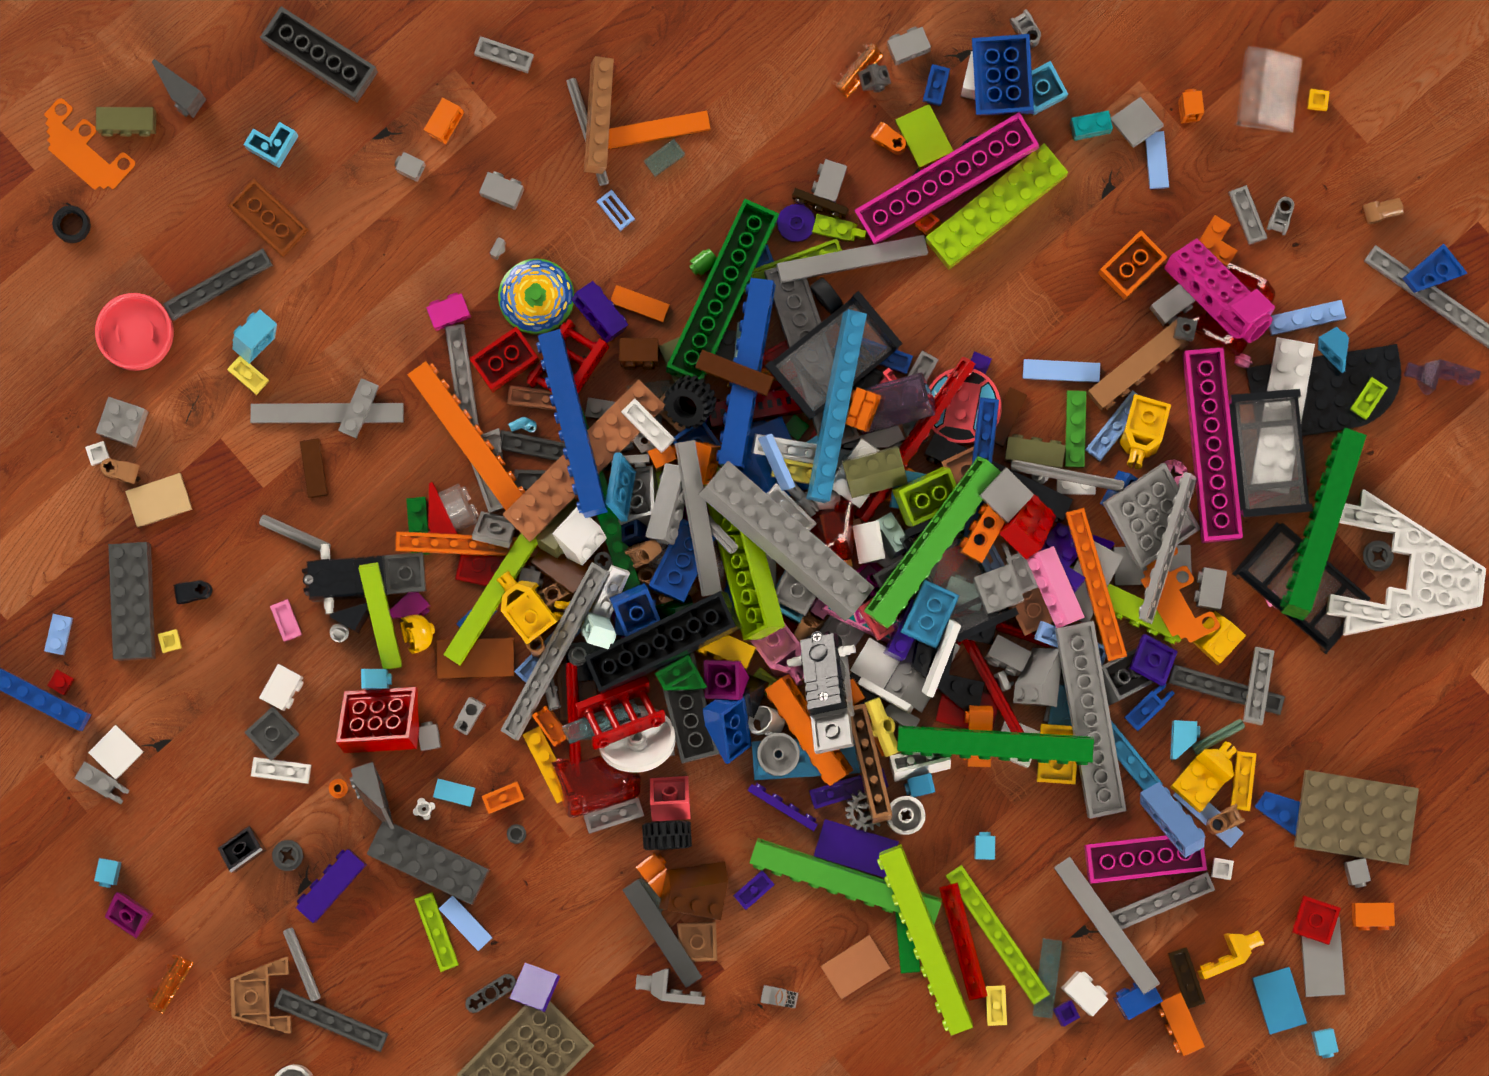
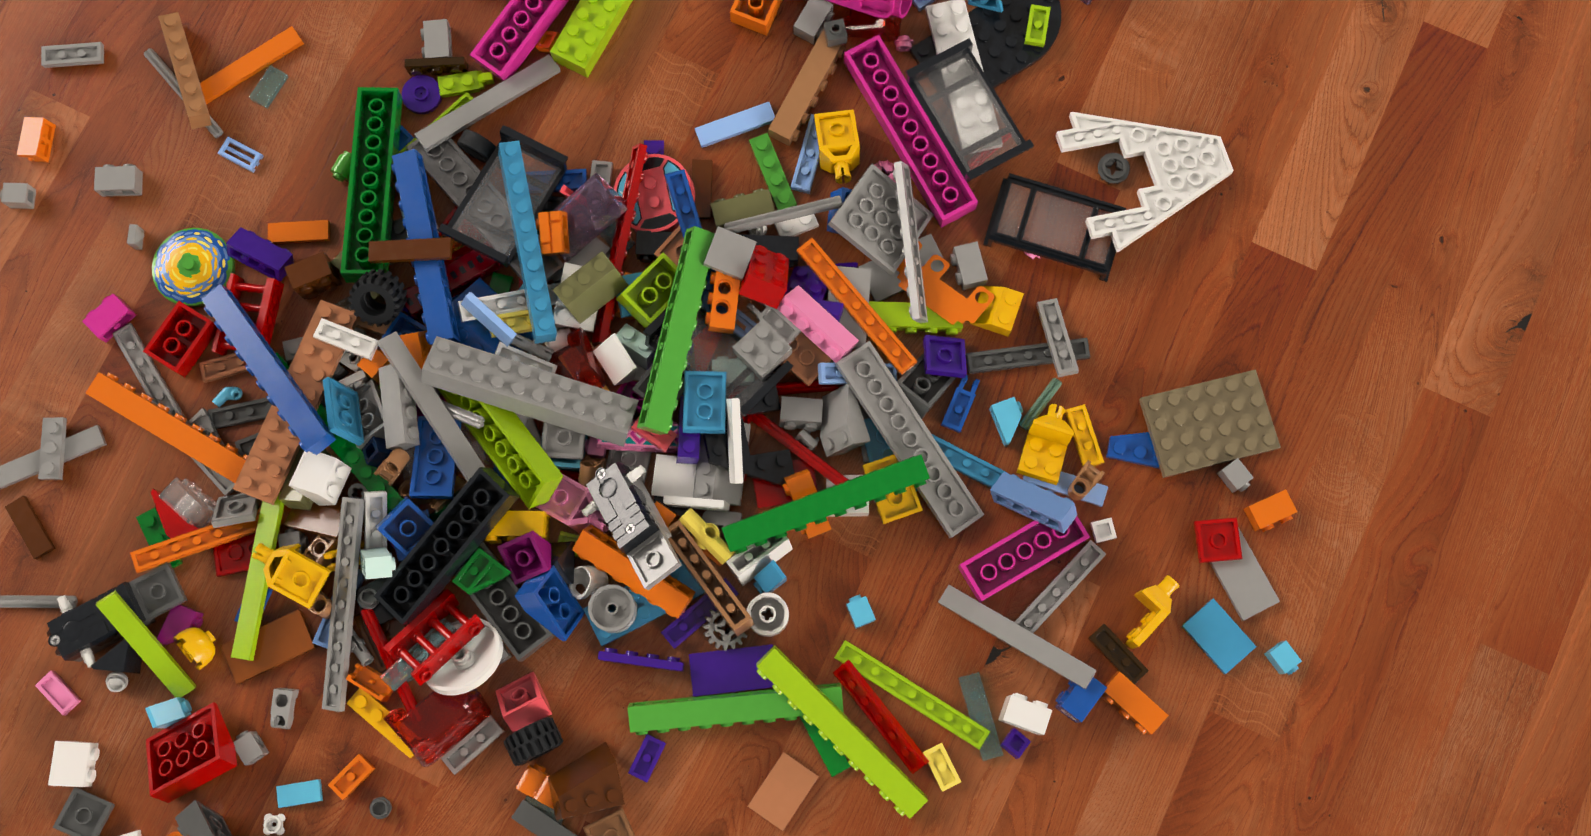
camera: 25 degrees left, 5 degrees down
green brick [1280,428,1367,620] -> none

